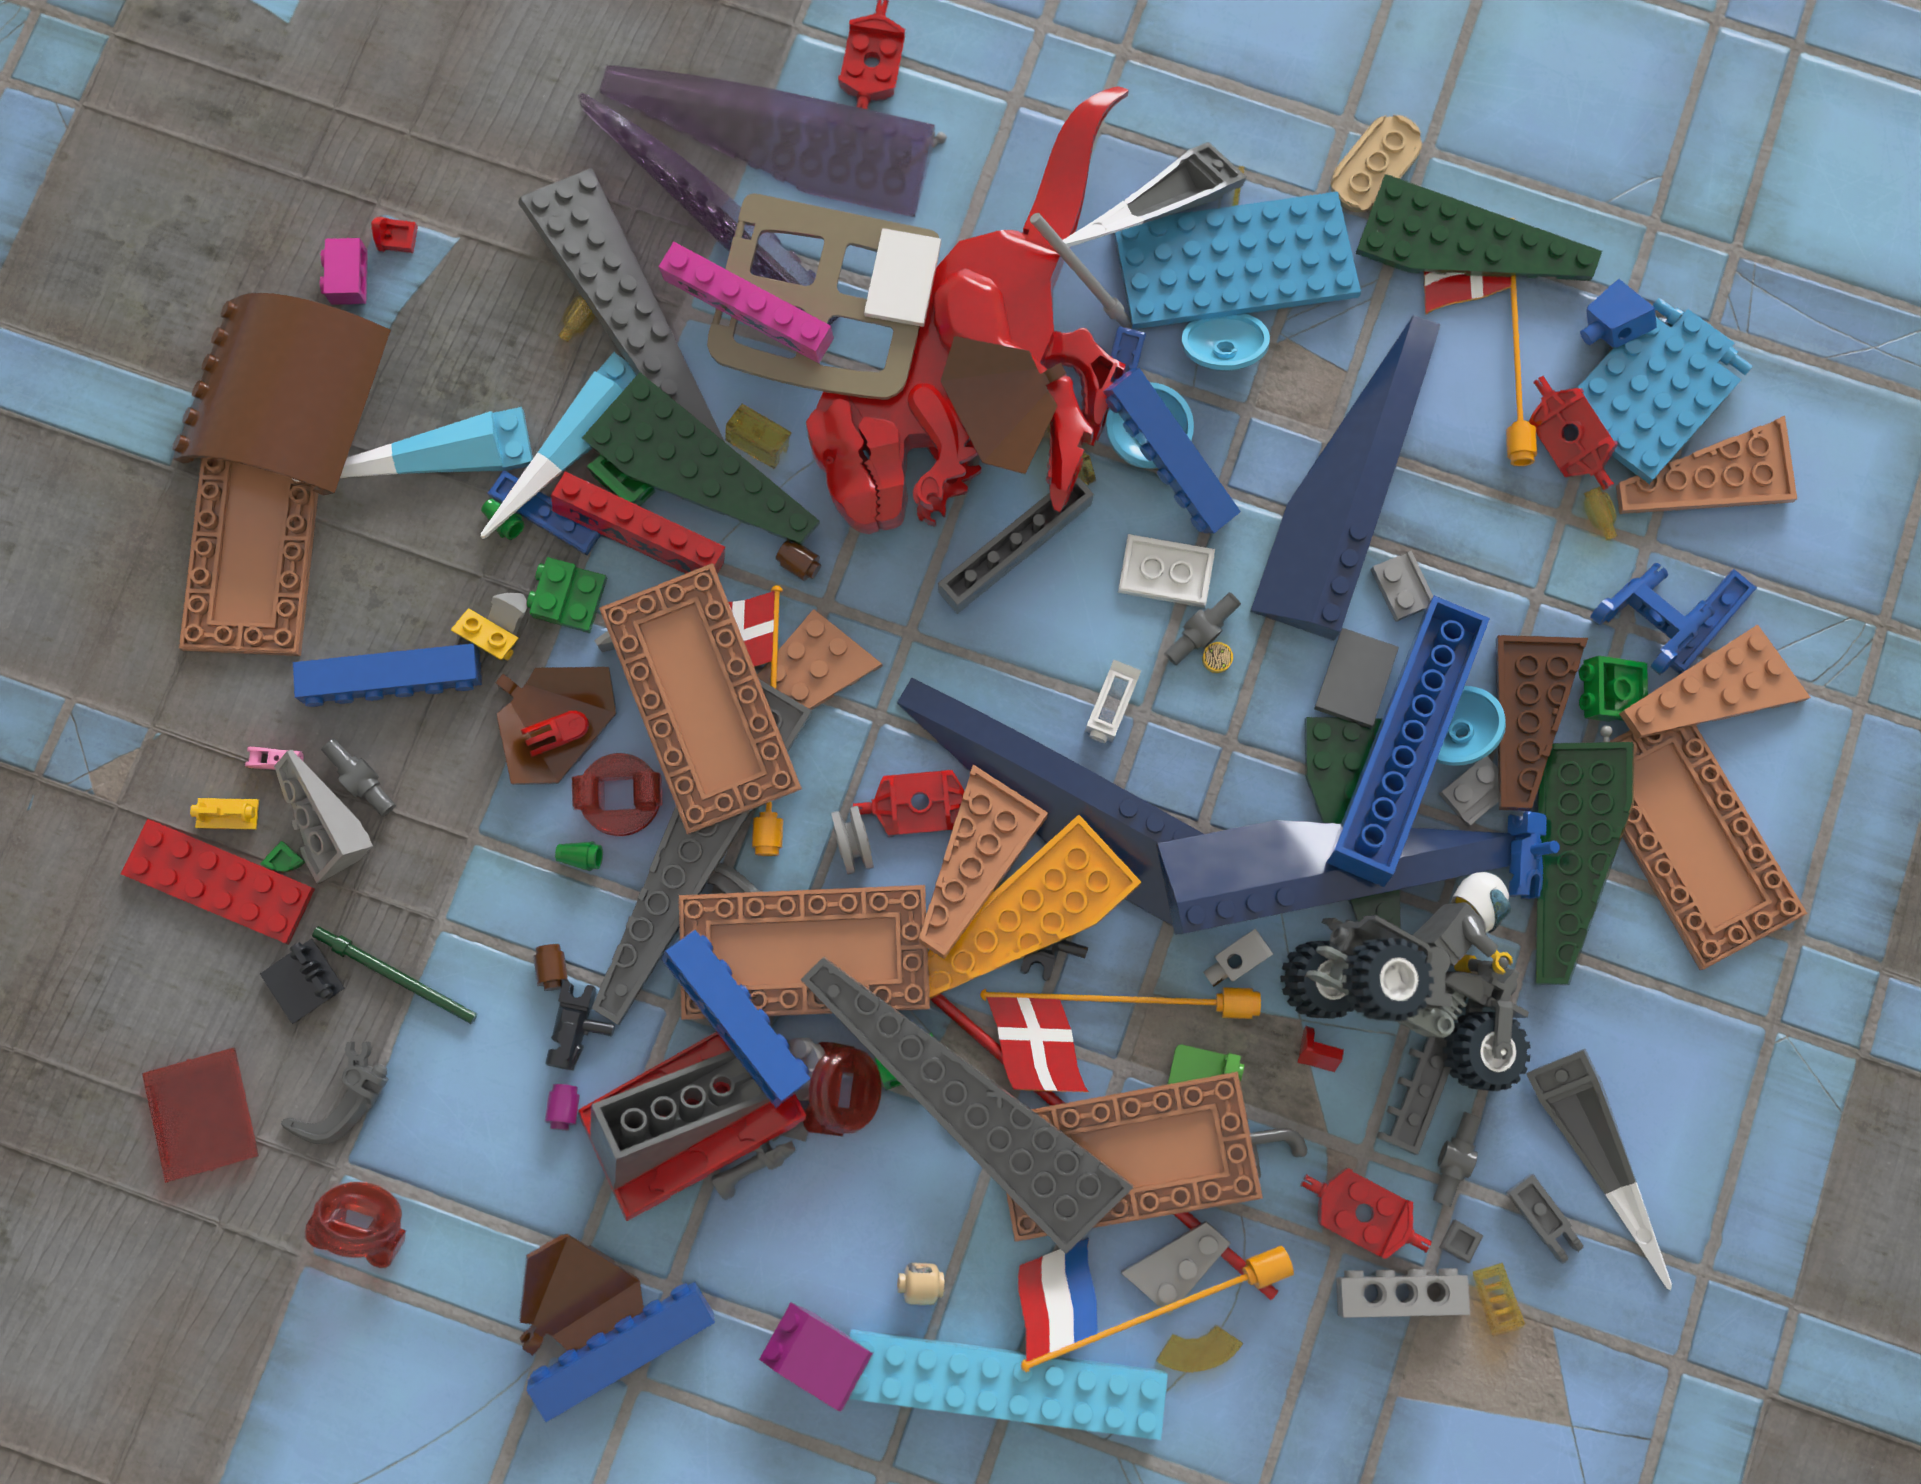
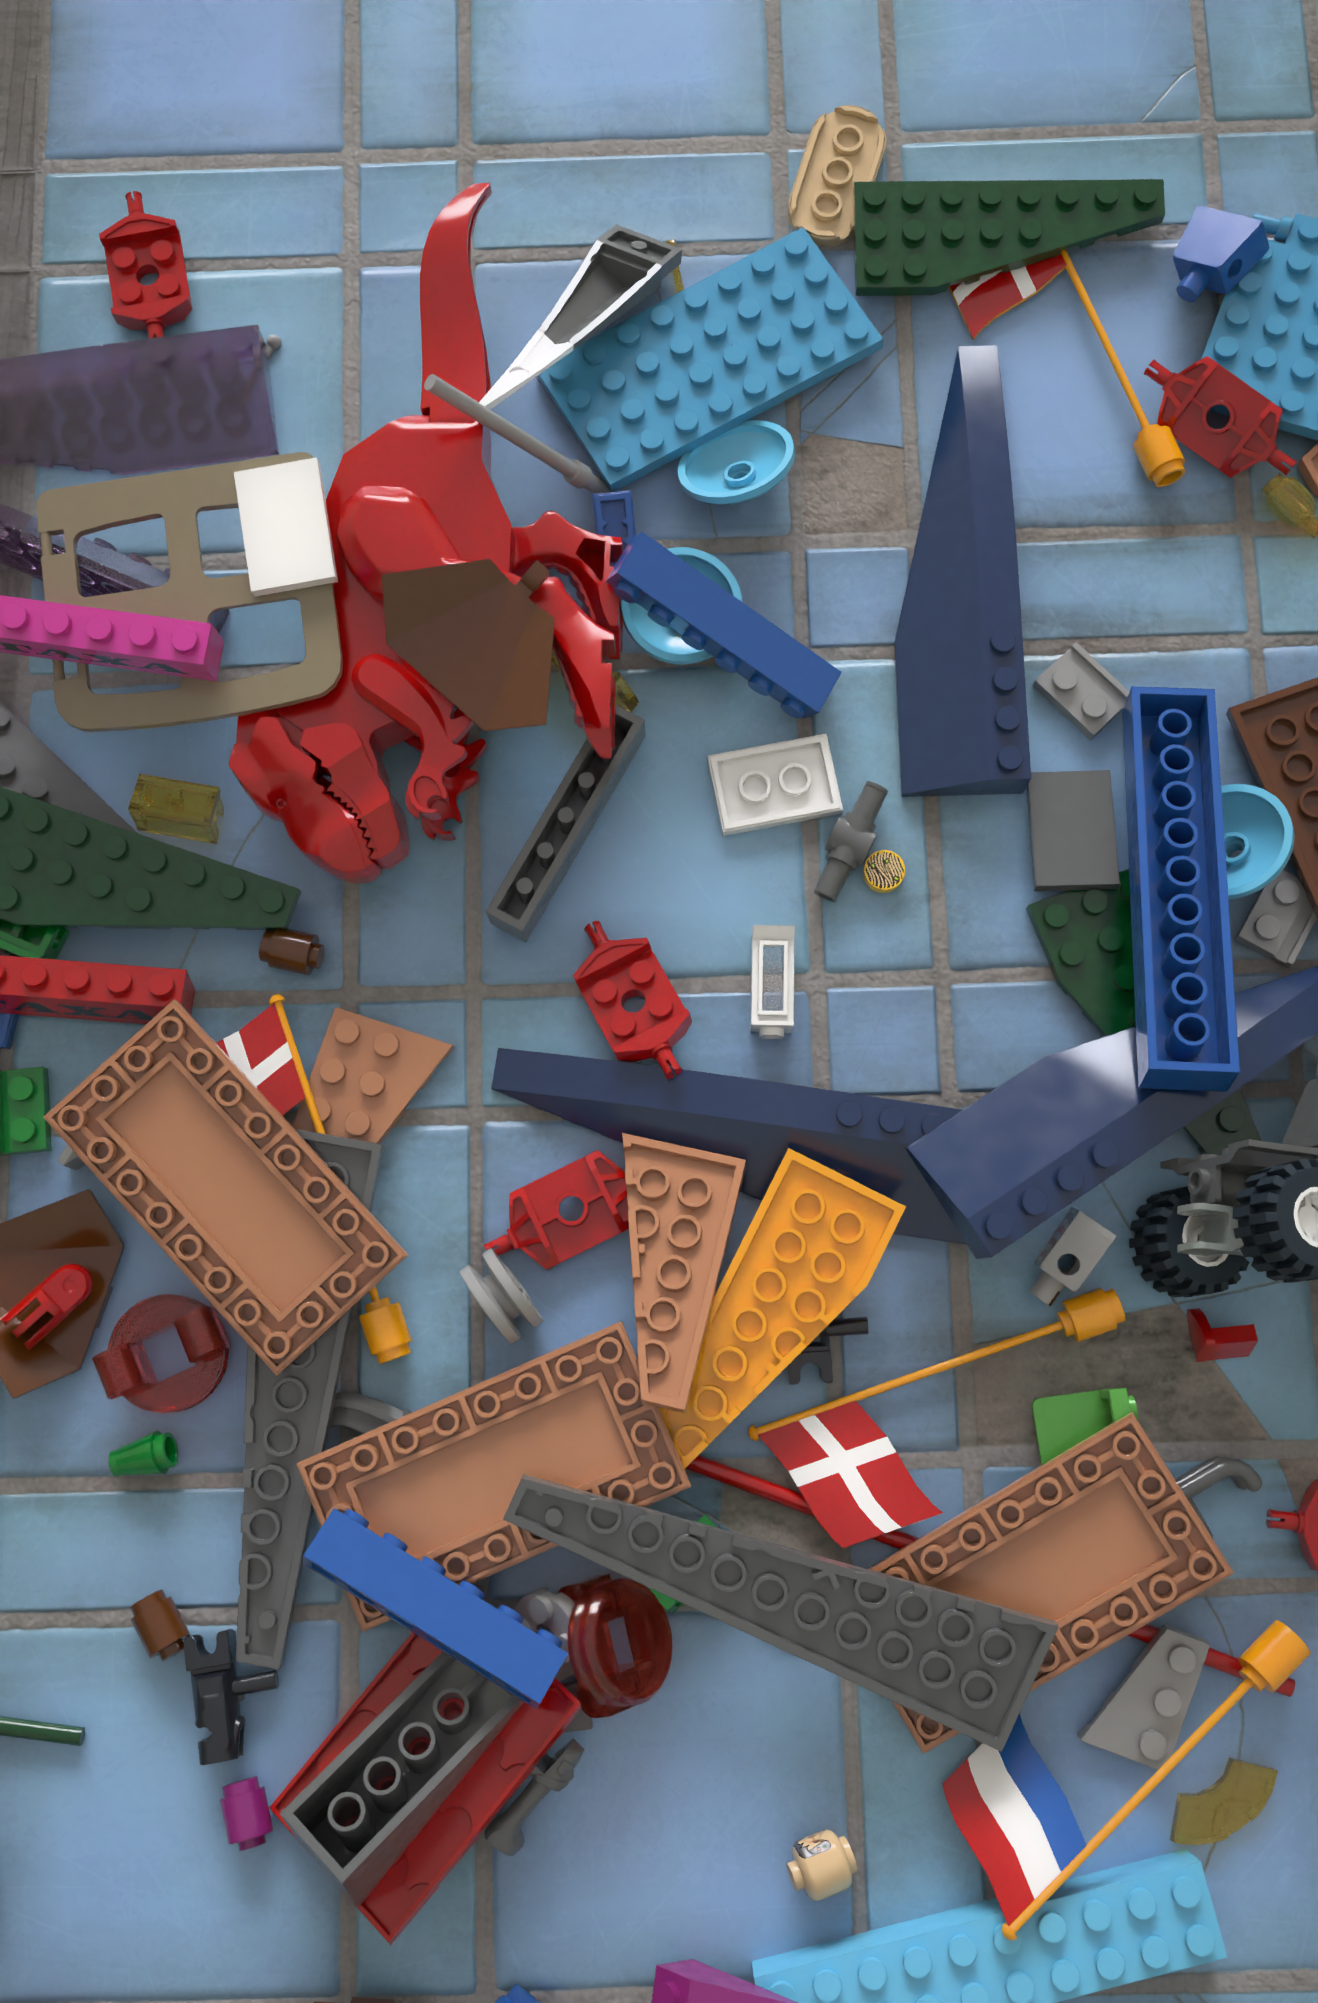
camera: 15 degrees left, 0 degrees up
none -> red plate [573,921,692,1079]

